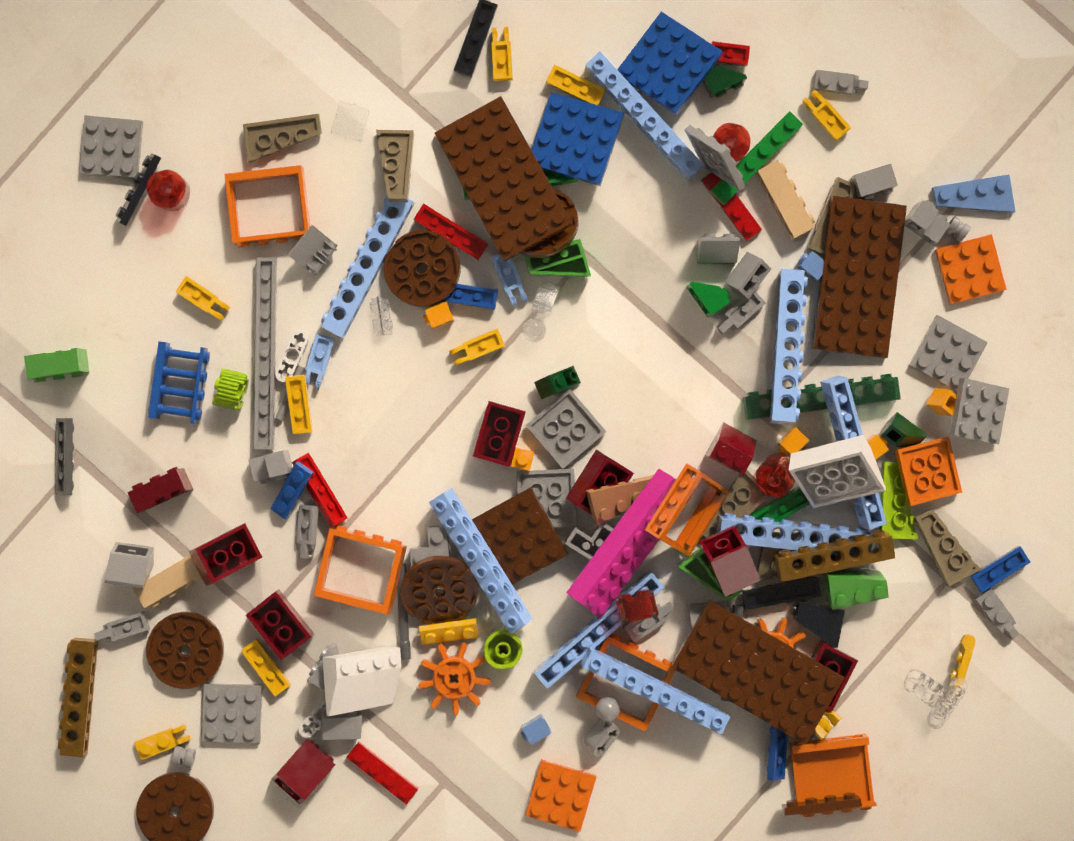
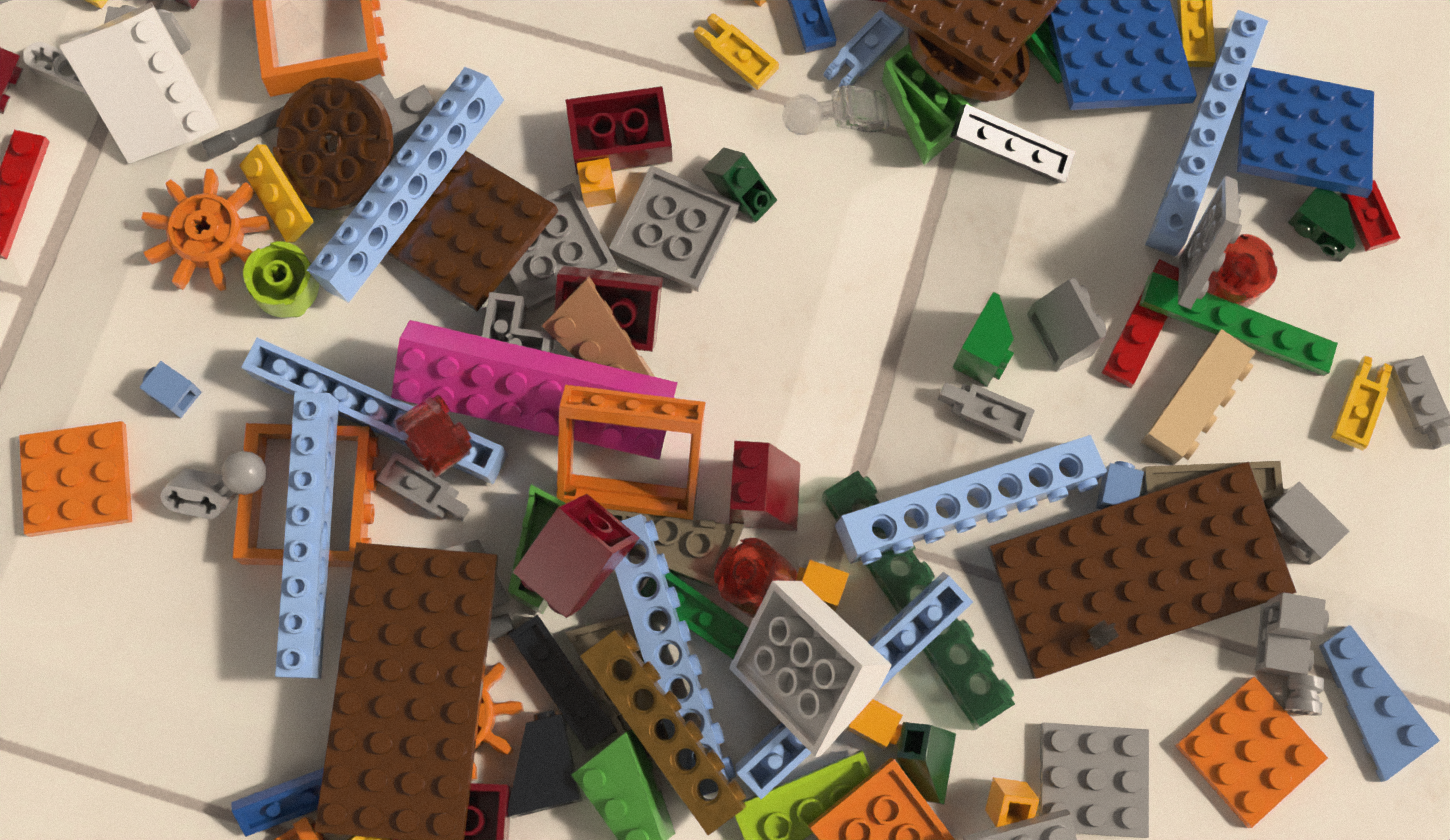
camera: 65 degrees right, 15 degrees down
light grey brick [321,710,362,740] -> none
light grey brick [725,252,771,300] -> none
none -> plate [950,104,1075,183]
none -> clear smoke plate [1086,620,1119,651]

